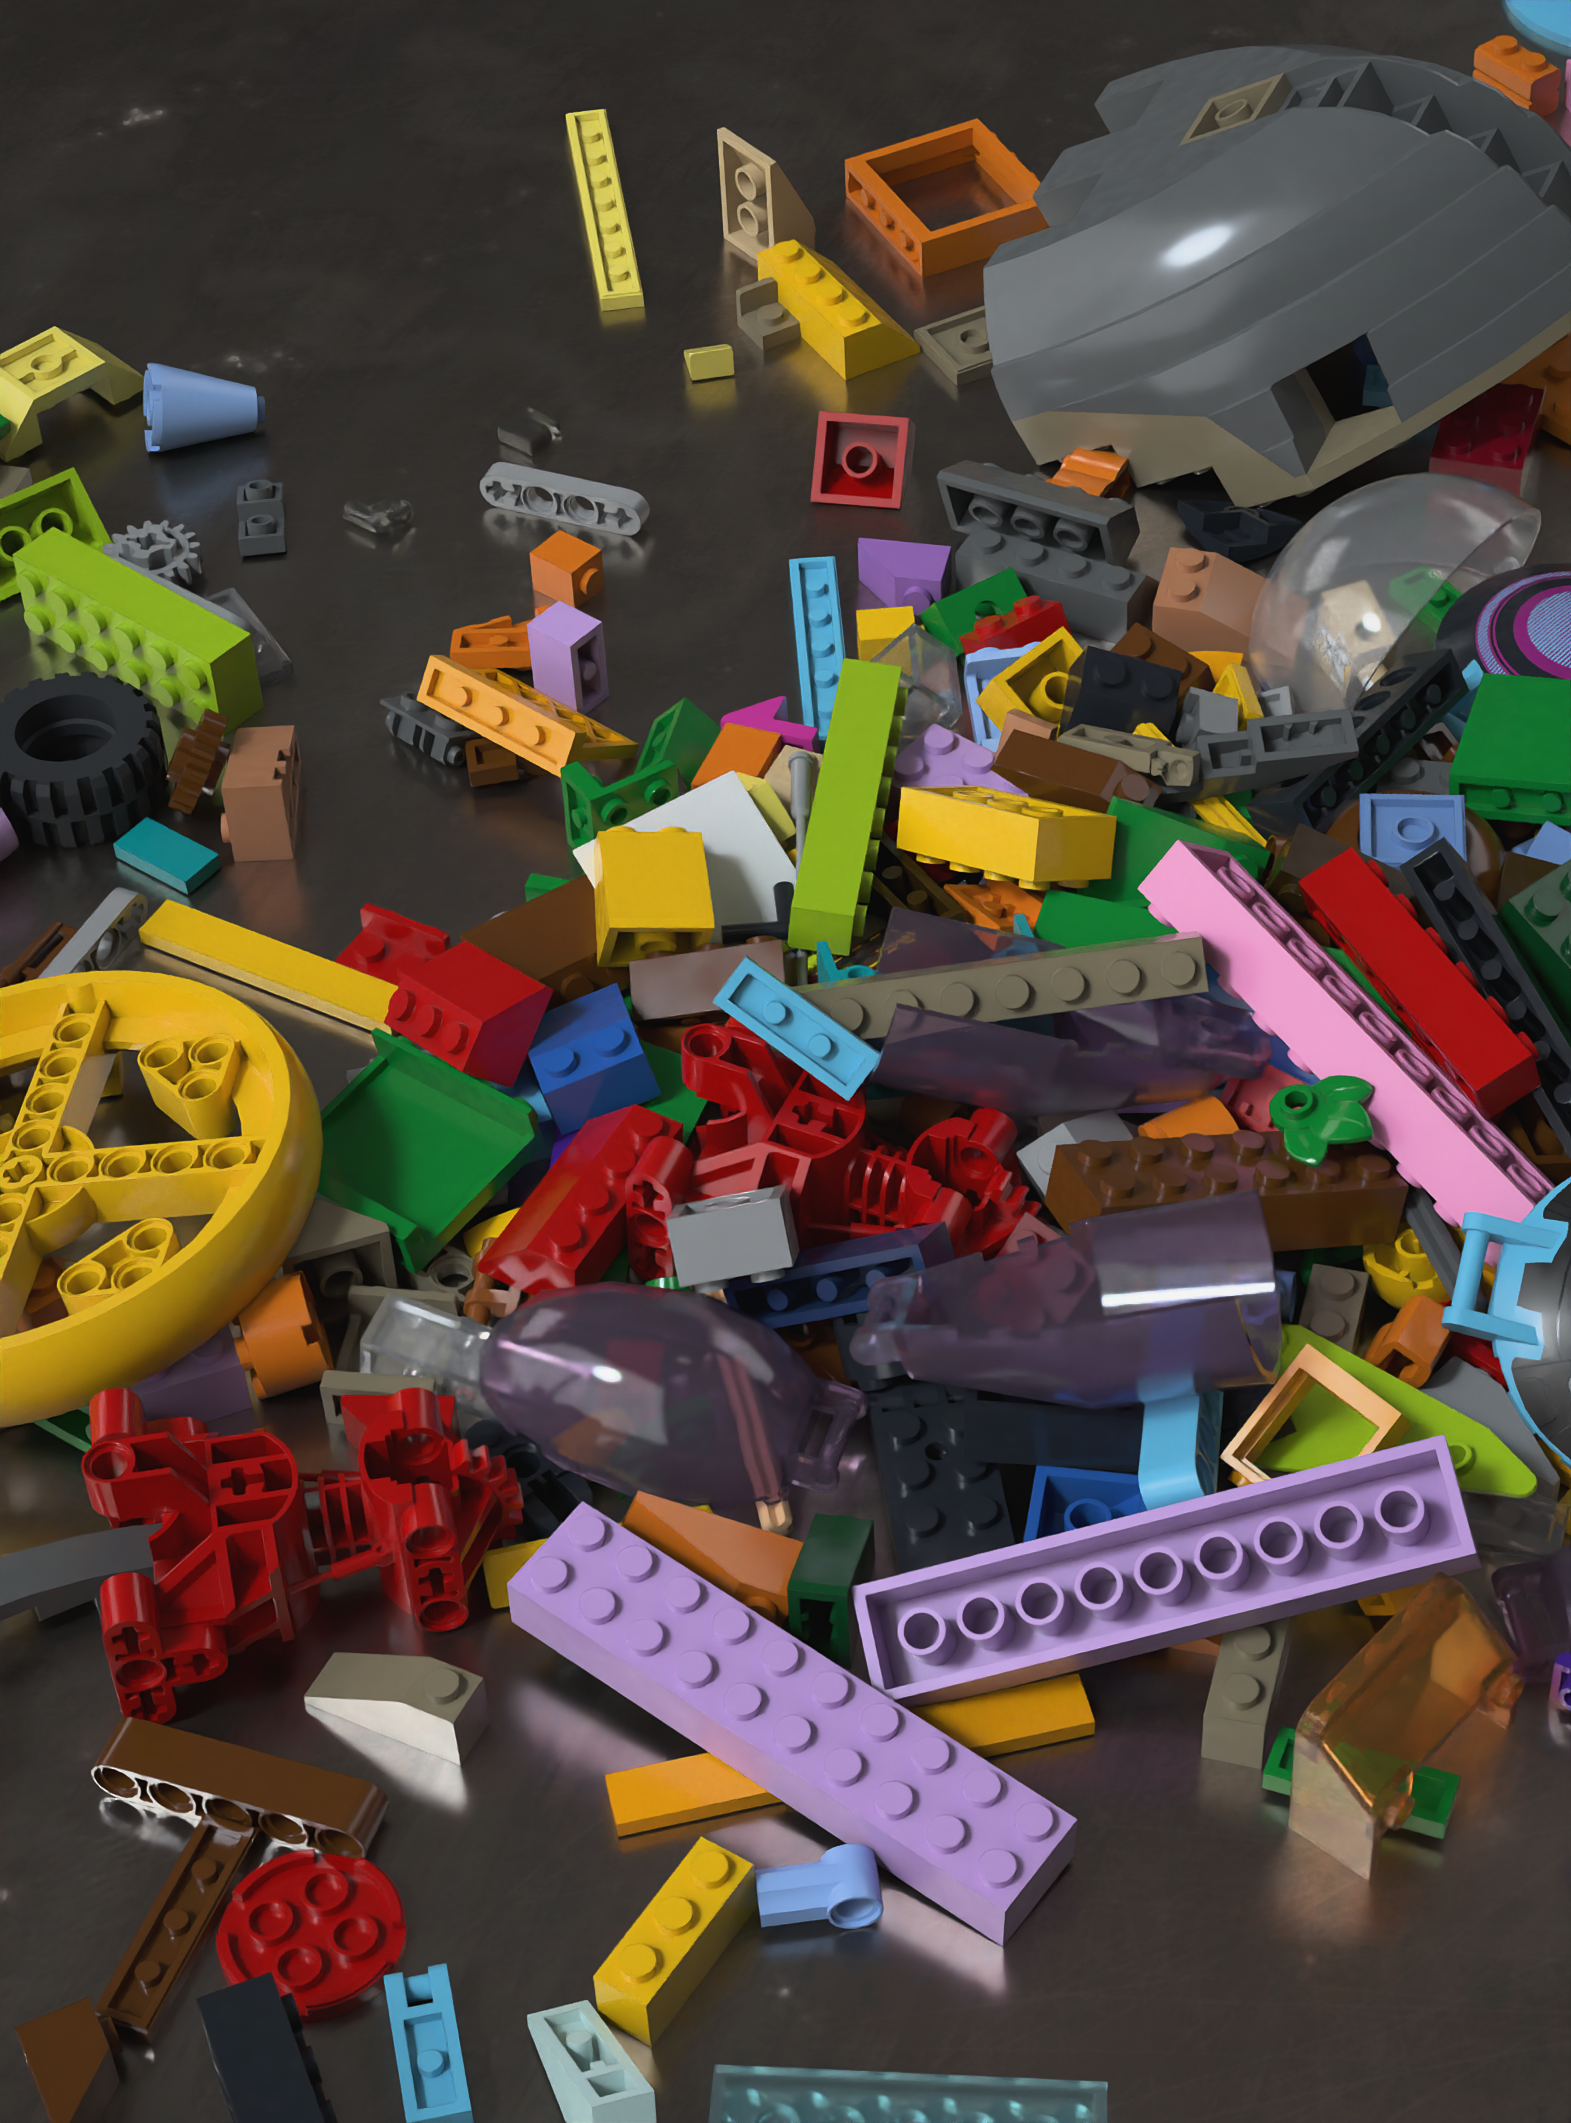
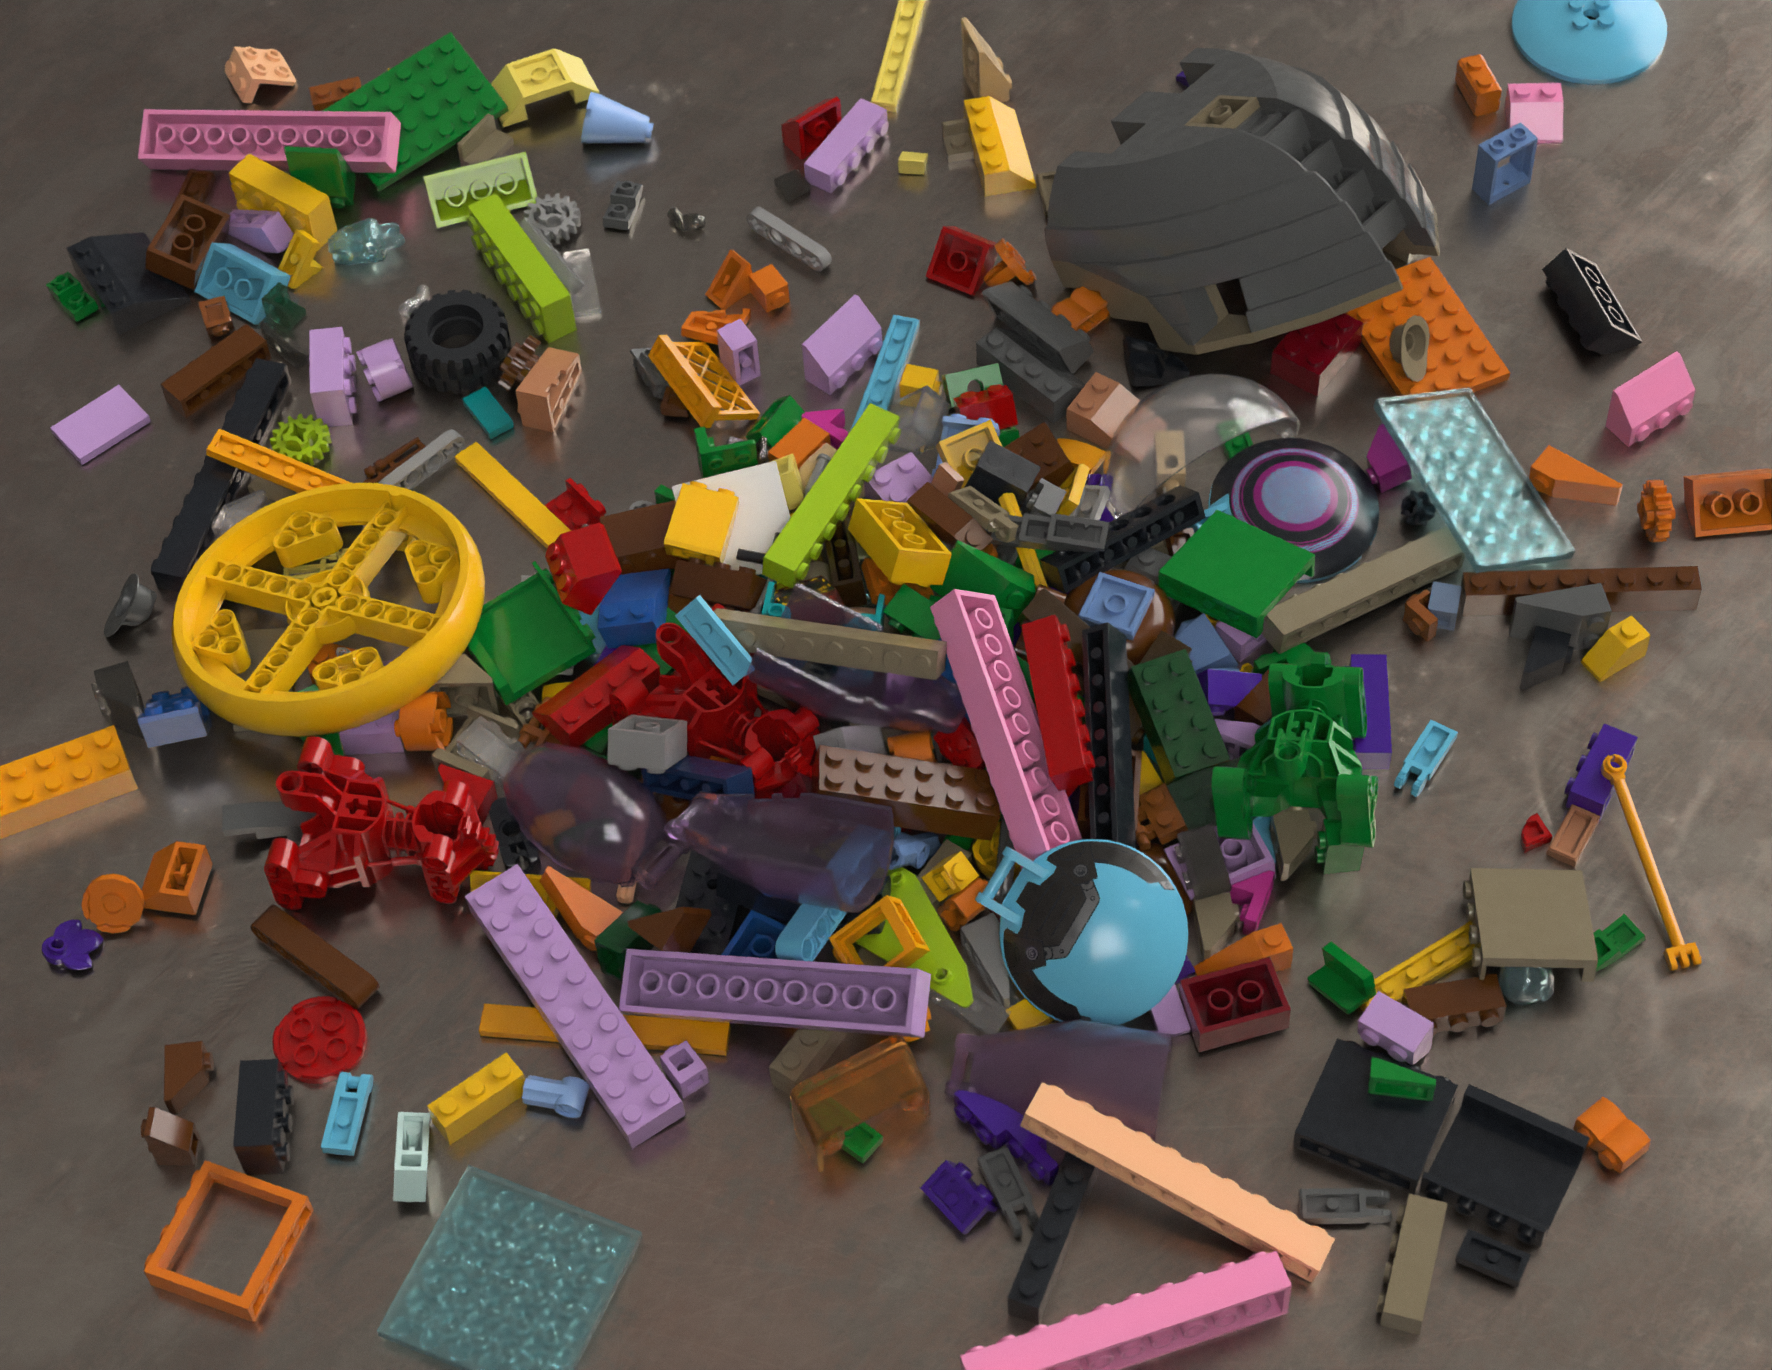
camera: 20 degrees right, 10 degrees up
reddish brown tile [94,1813,262,2046] -> none
dark tan slope [304,1652,490,1766] -> none
orange window [845,118,1050,279] -> none
medium lavender slope [858,537,952,616] -> none
green plate [1269,1075,1374,1168] -> none
none -> reddish brown slope [627,907,712,953]
none -> lavender brick [660,1041,709,1099]
none -> orange slope [705,250,752,310]
none -> red slope [781,96,842,160]
none -> lavender slope [802,295,883,395]
none -> lavender brick [804,98,889,194]
none -> yellow window [921,851,979,902]
none -> orange tile [983,238,1037,287]

